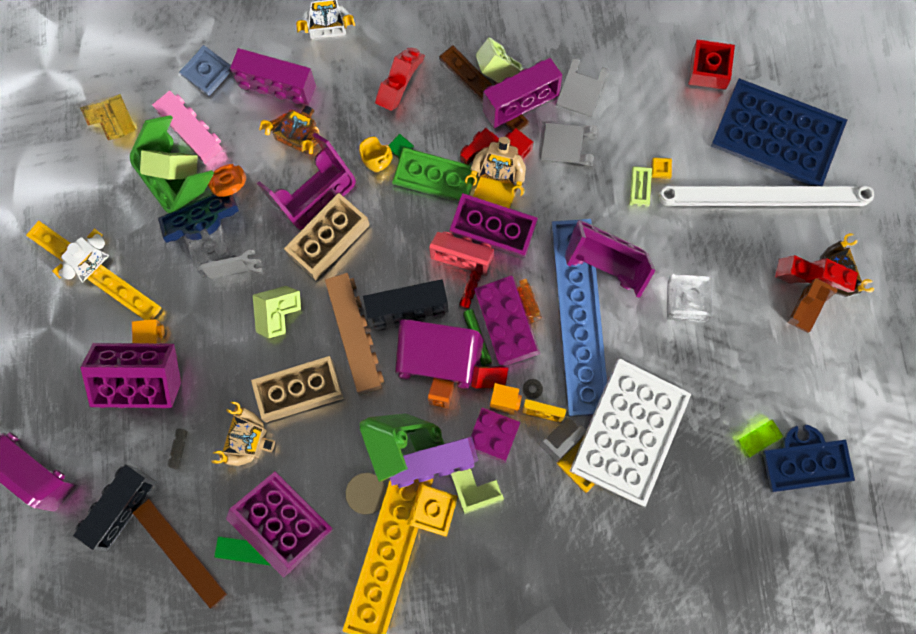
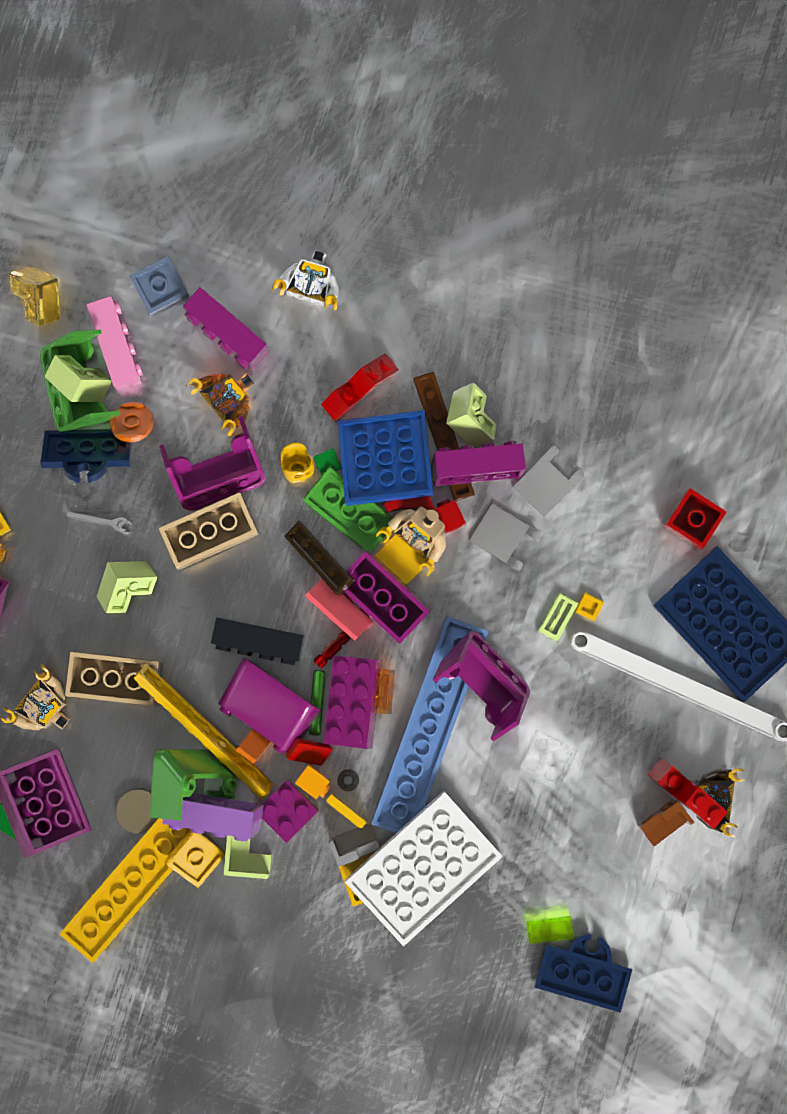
camera: 20 degrees right, 10 degrees up
medium nougat brick [325,273,384,396] -> none
none -> yellow plate [134,663,273,800]
none -> dark brown tile [284,520,355,596]
none -> blue plate [338,410,434,506]

